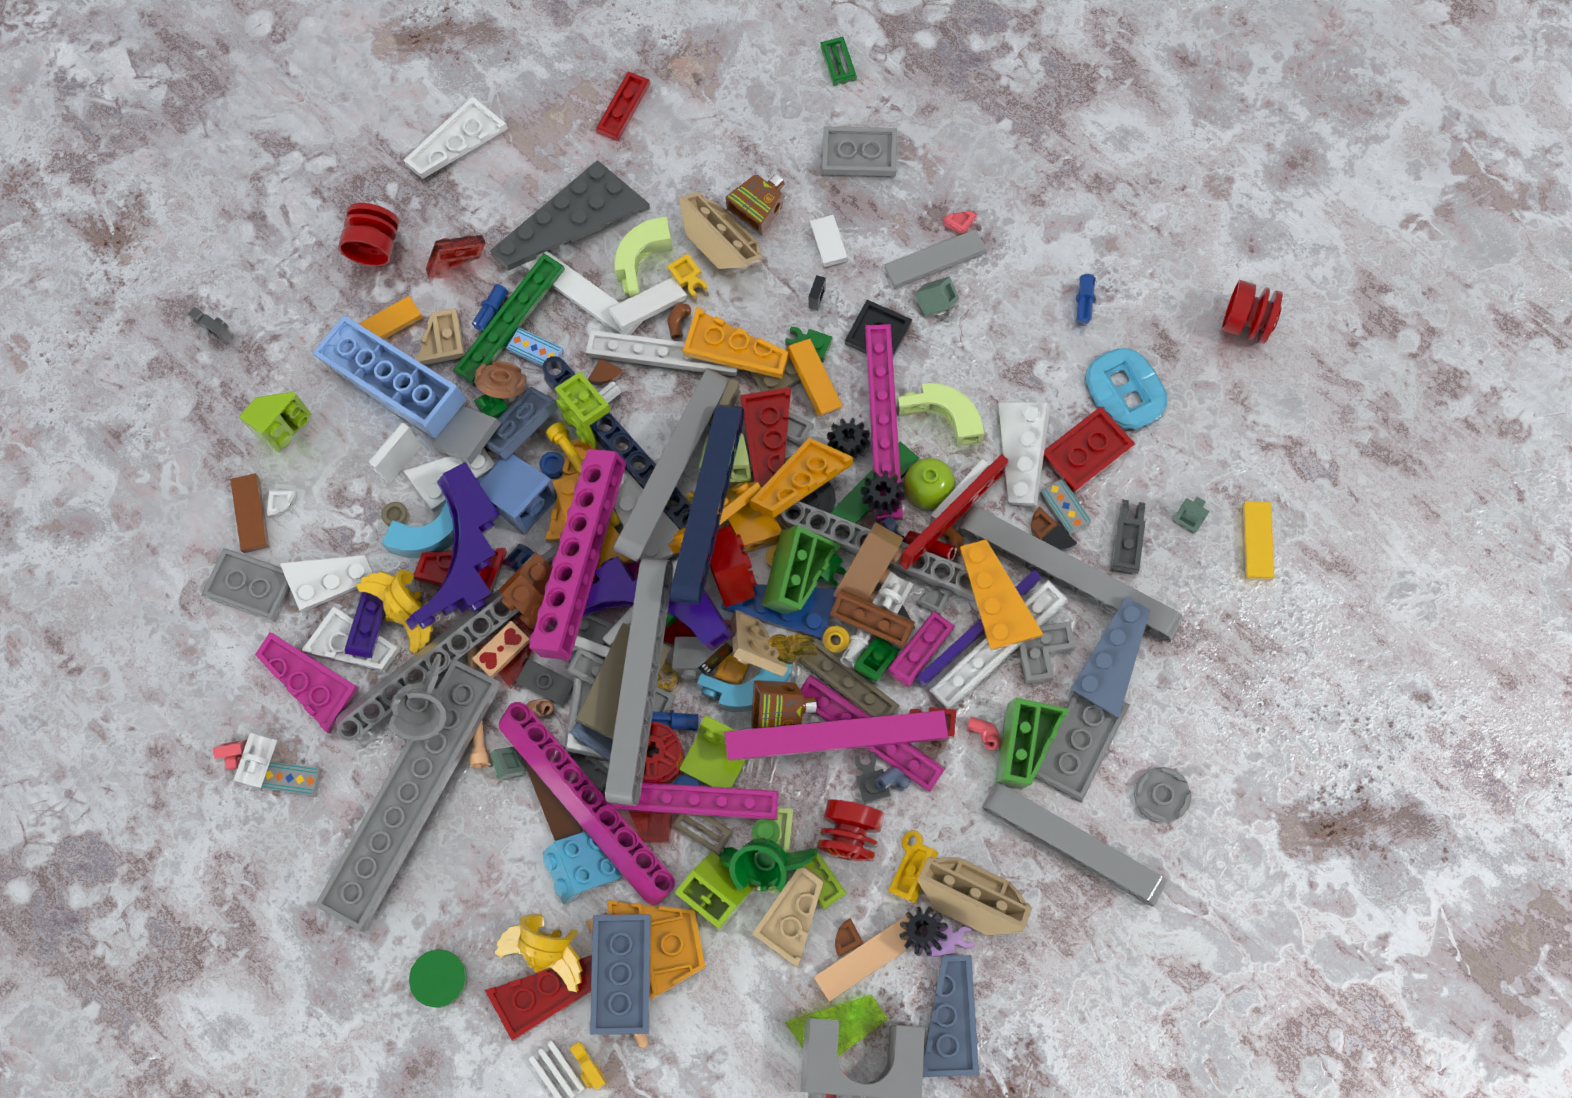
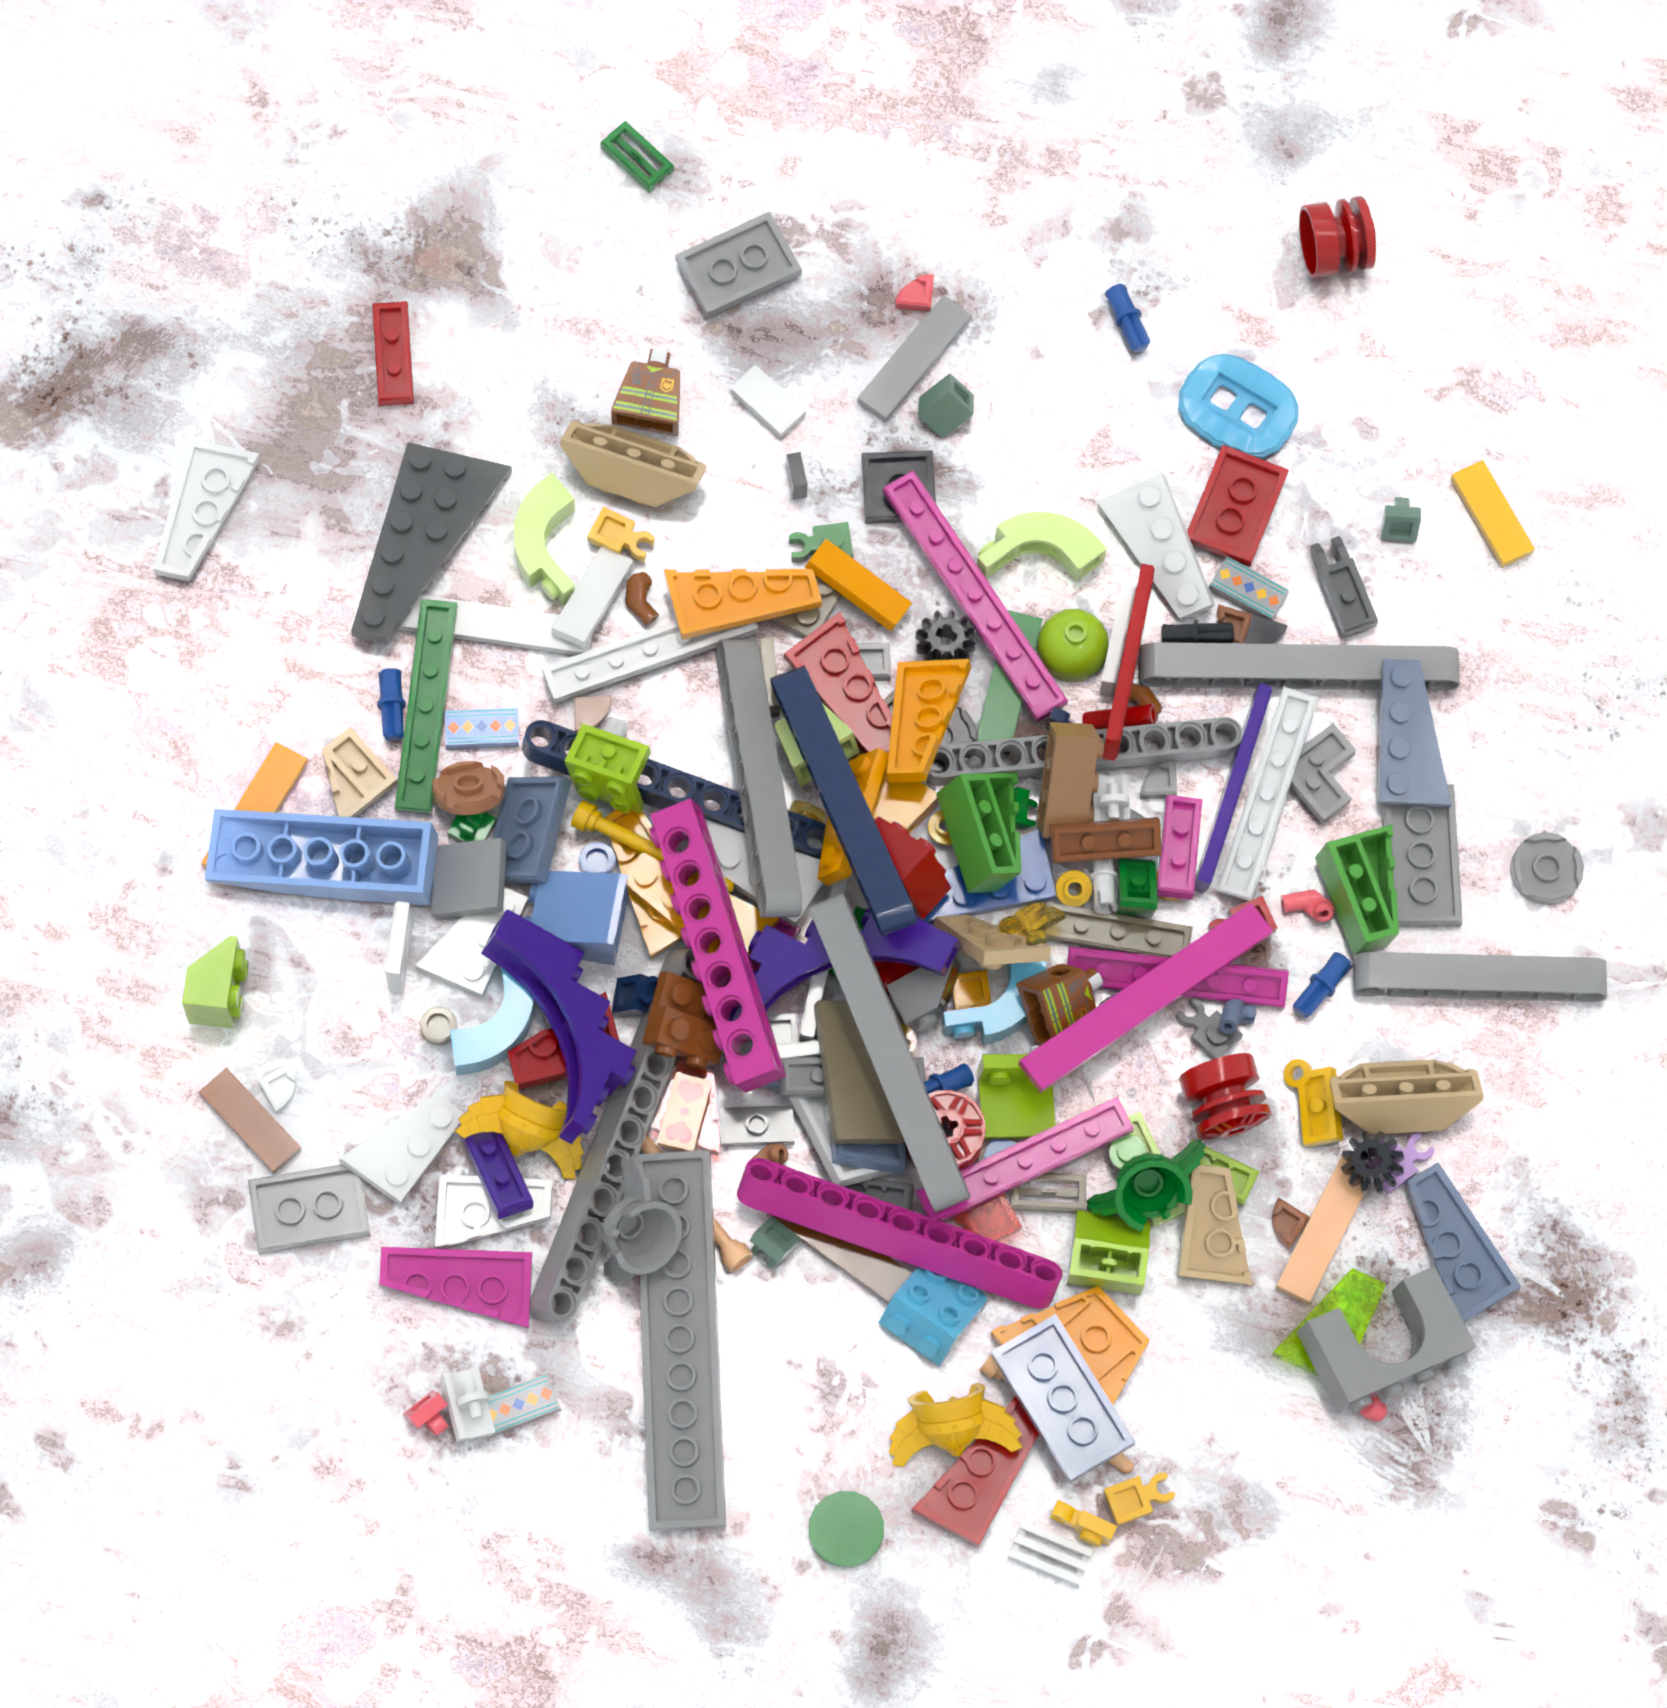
camera: 40 degrees left, 0 degrees up
dark grey plate [188,307,233,345] -> none
red wheel [338,203,399,266] -> none
clear red wing [426,235,486,277] -> none
black gear [860,470,906,517] -> none
light orange wing [960,539,1044,651] -> none
none -> yellow plate [1103,1473,1175,1527]
none -> black axle [1161,620,1234,643]
none -> blue axle [1293,952,1353,1018]

